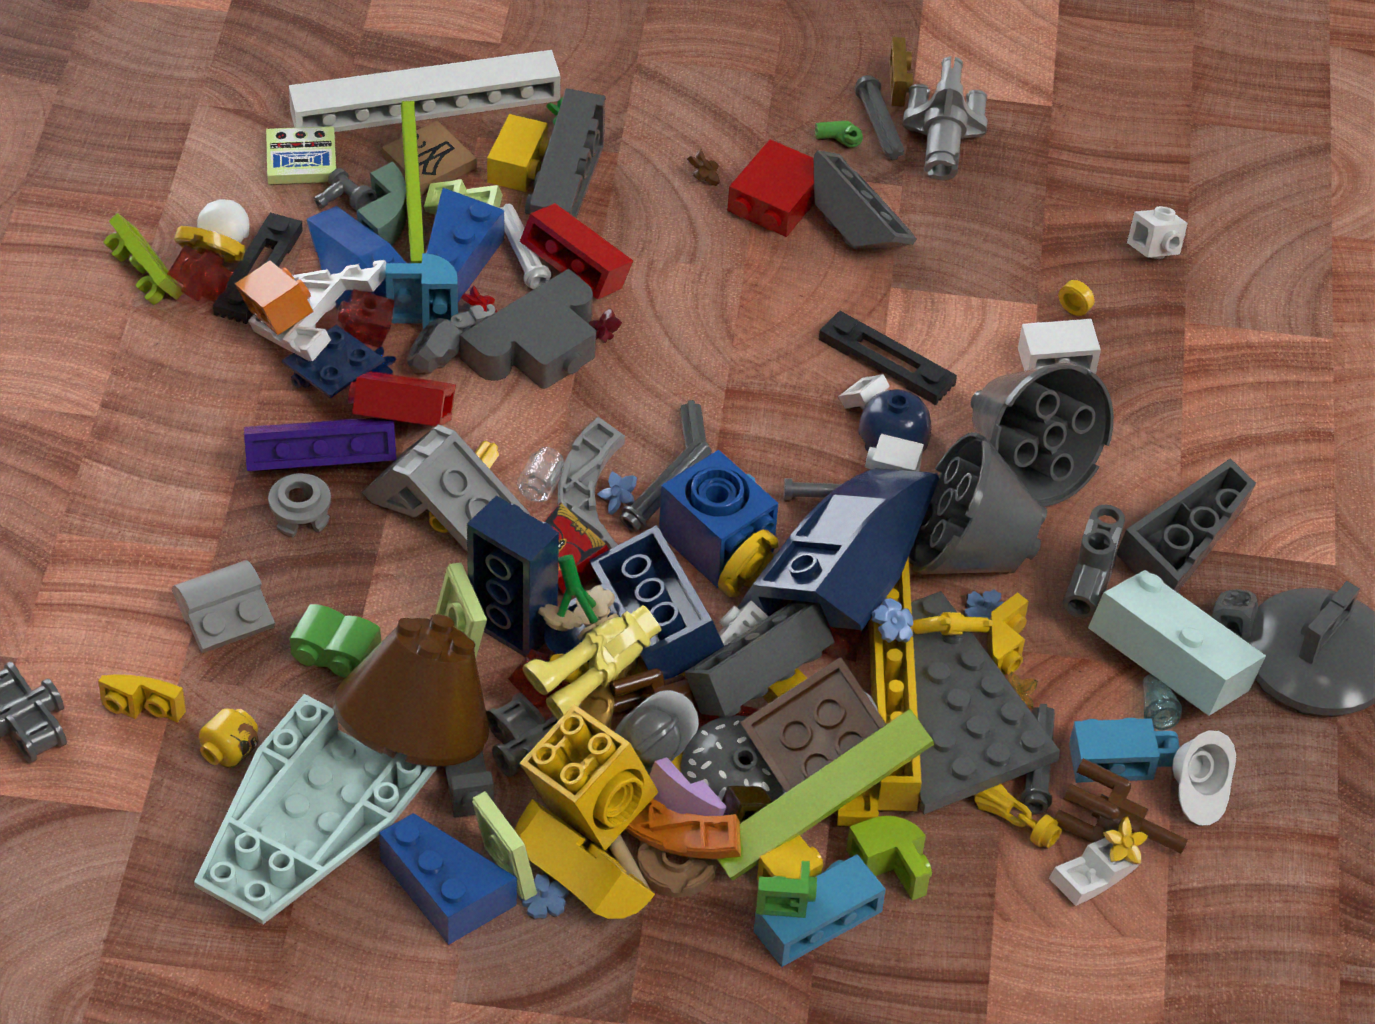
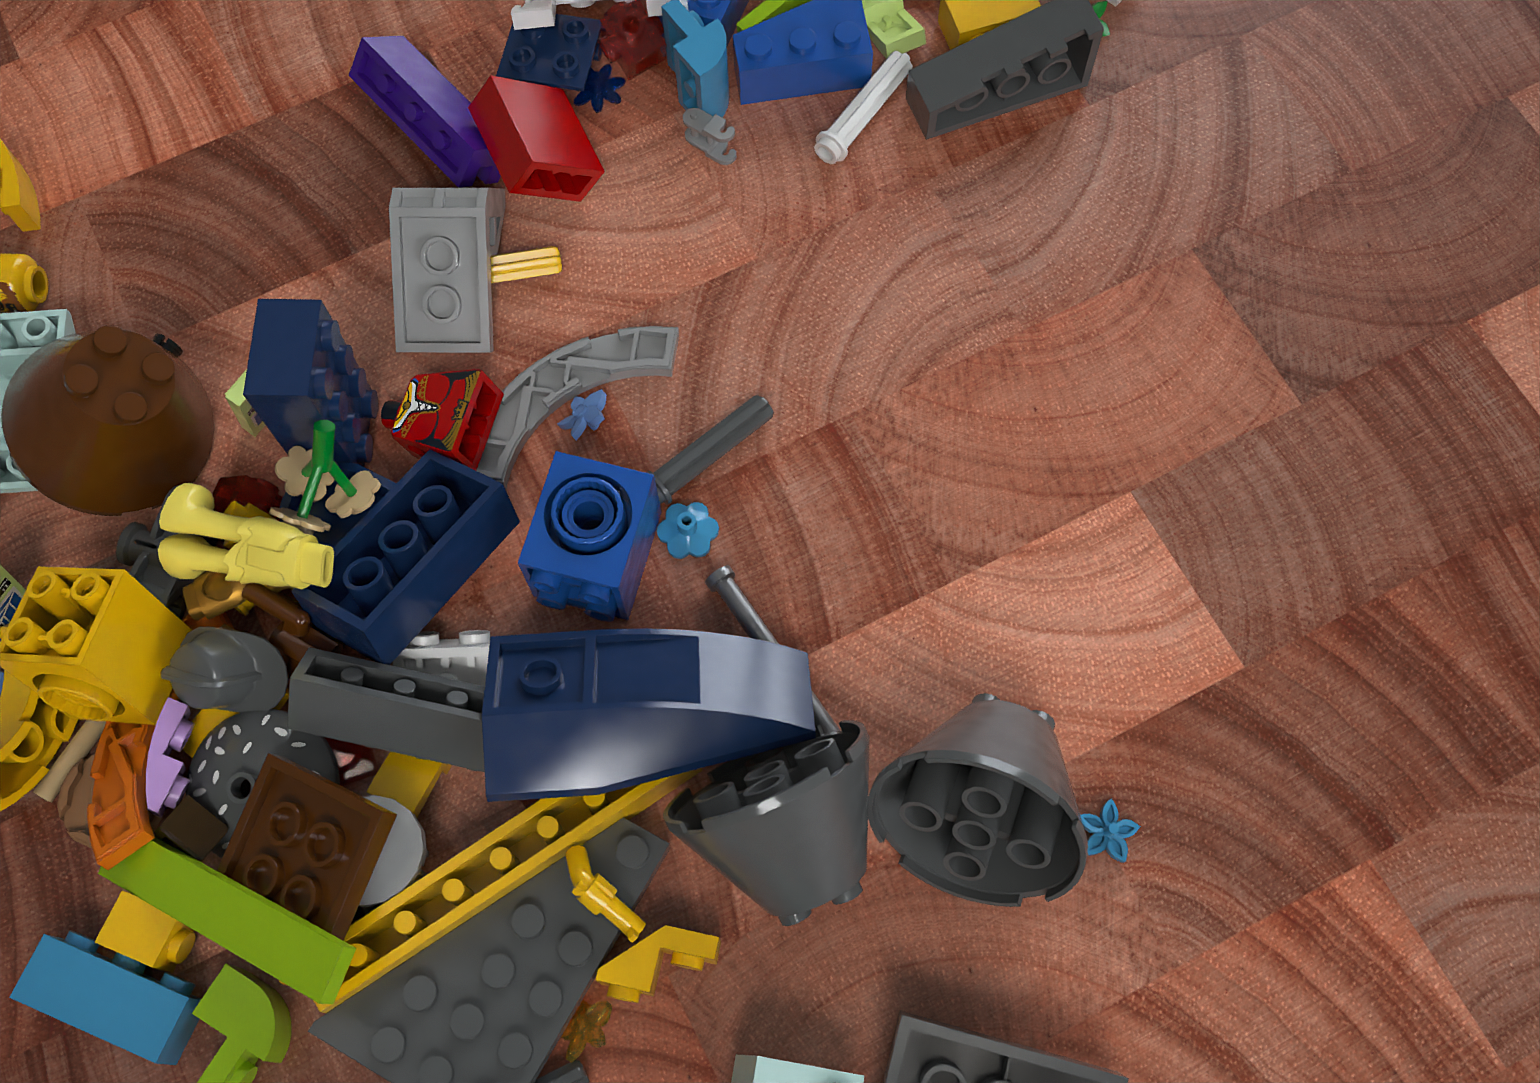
camera: 60 degrees right, 20 degrees up
light grey brick [172,560,275,654] -> none
light grey piece [268,473,331,537] -> none
bright green brick [289,604,381,678] -> none
dark grey rock [407,318,463,373] -> none
dark grey bracket [444,751,494,818] -> none
dark grey brick [460,268,596,389] -> none
red plant [461,285,497,313] -> none
clear brick [517,447,564,502] -> none
red brick [519,203,634,300] -> none
dark red plant [589,308,622,343] -> none
dark grey axle [620,438,712,532] -> none
reddish brown plant [687,149,720,186] -> none
yellow tile [718,530,779,597] -> none
red brick [727,139,815,237] -> none
bright green bracket [756,861,817,918] -> none
dark grey wedge [814,150,917,250] -> none
bright green arm [815,121,863,147] -> none
black container [819,311,957,405] -> none
white plate [838,374,890,409] -> none
dark grey axle [855,75,904,160] -> none
dark blue cylinder [858,389,932,452] -> none
white brick [865,434,924,471] -> none
medium blue plant [871,598,913,643] -> none
pearl gold plate [889,37,913,106] -> none
light grey wheel [903,56,988,180] -> none
medium blue plant [964,589,1004,620] -> none
white brick [1018,319,1101,374] -> none
yellow tile [1058,280,1095,316] -> none
dark grey connector [1063,504,1125,619] -> none
white brick [1127,206,1188,259] -> none

